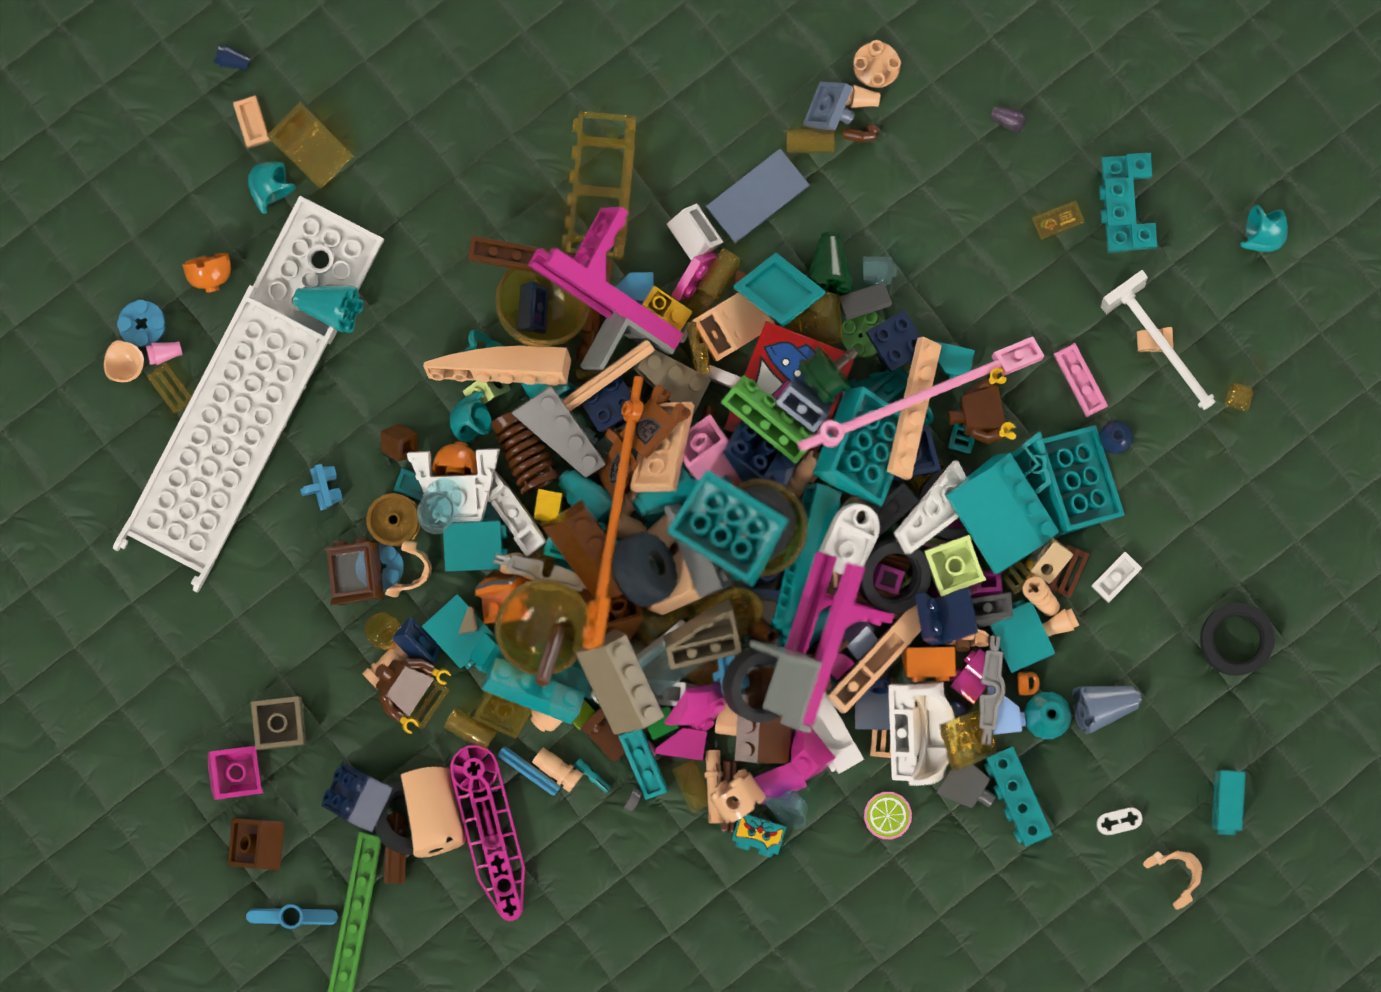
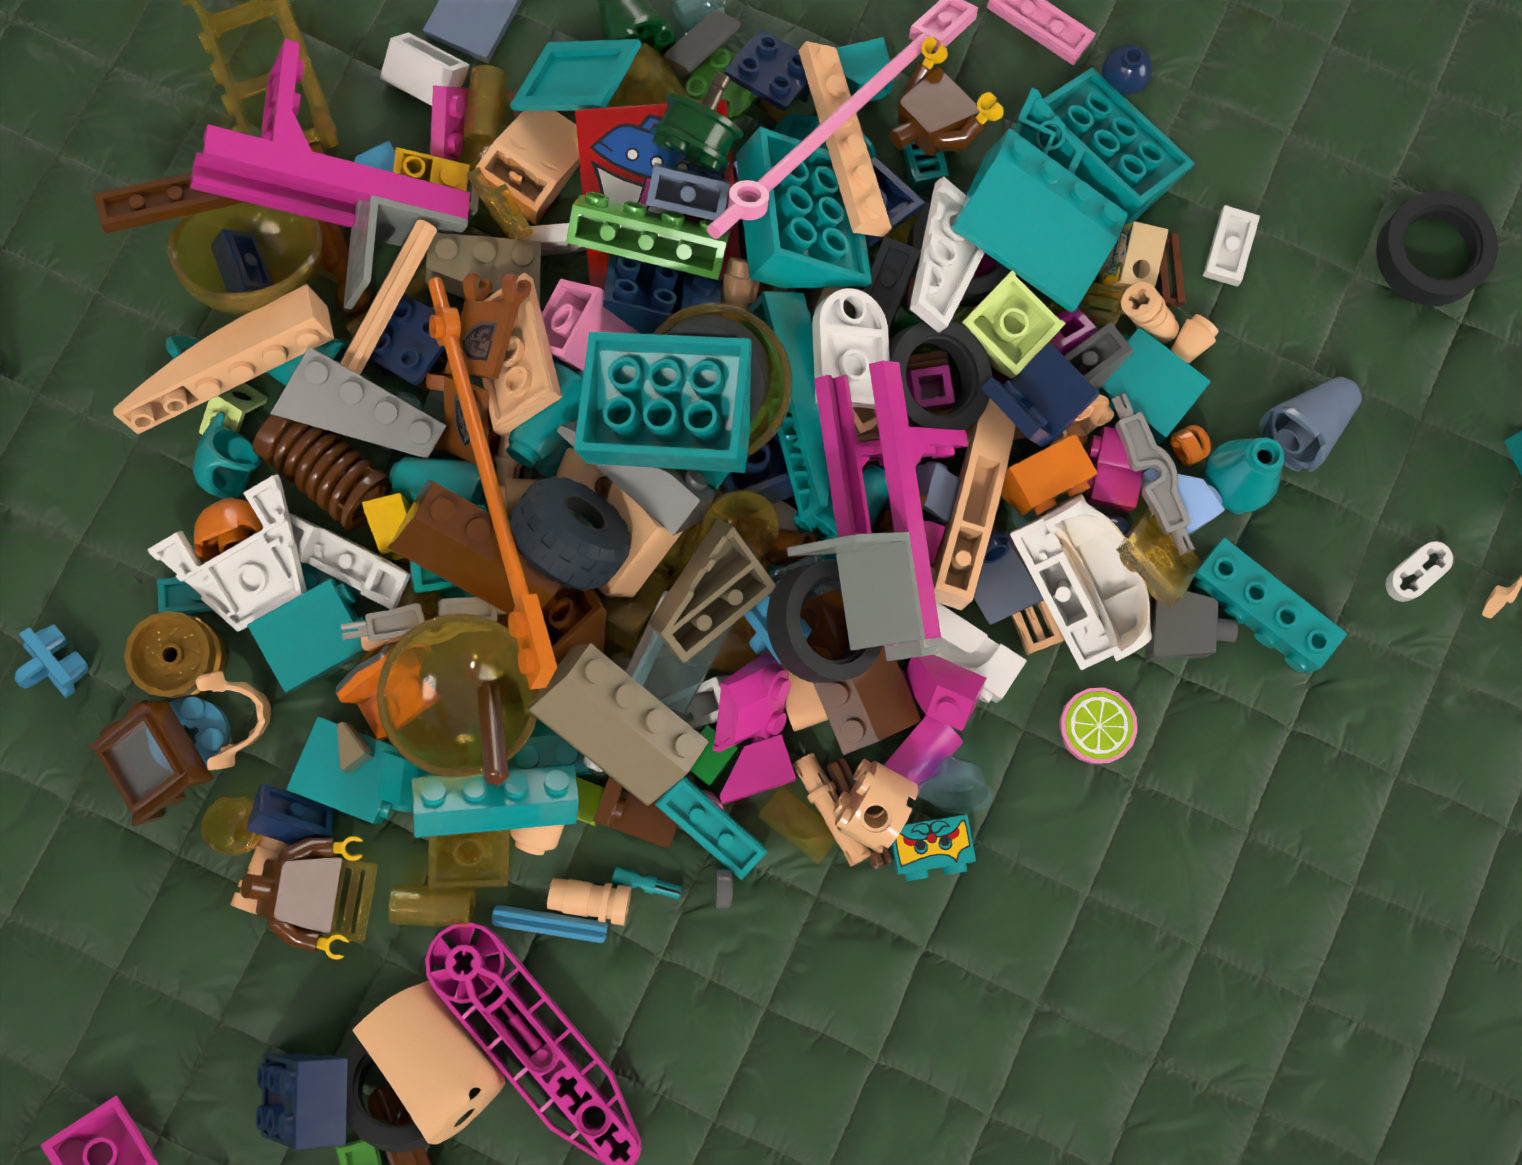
camera: 35 degrees left, 5 degrees down
dark tan brick [251,696,307,750] -> none
reddish brown panel [381,424,418,462] -> none
clear light blue piece [417,478,462,534] -> none

